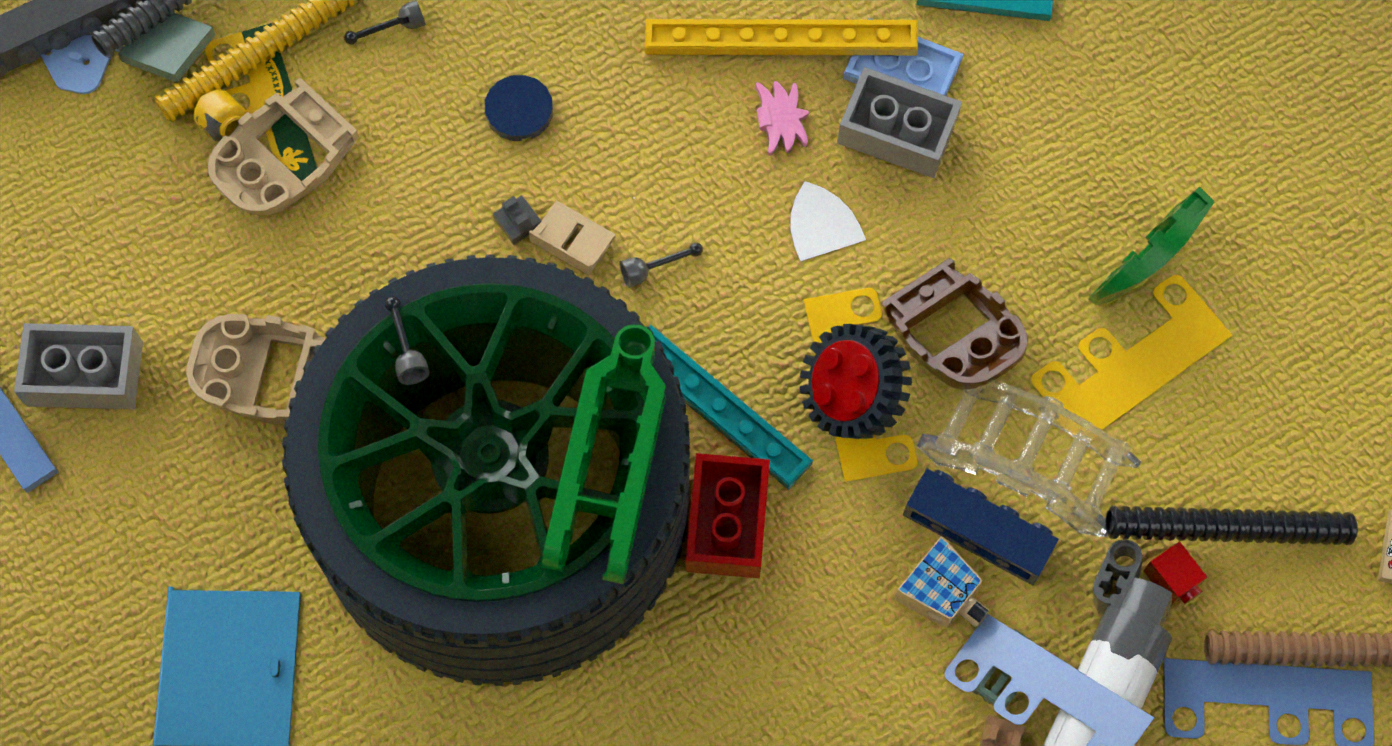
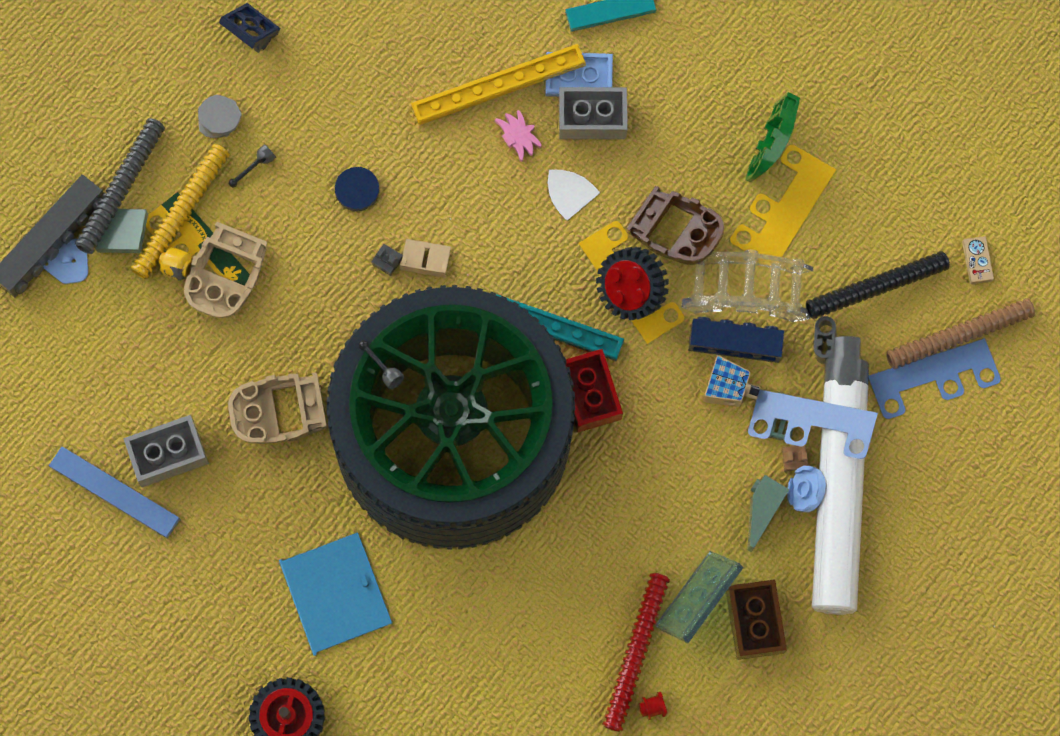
camera: 25 degrees left, 5 degrees up
green piece [542,325,666,584] -> none
hinge [619,242,703,288] -> none
red brick [1143,541,1207,606] -> none

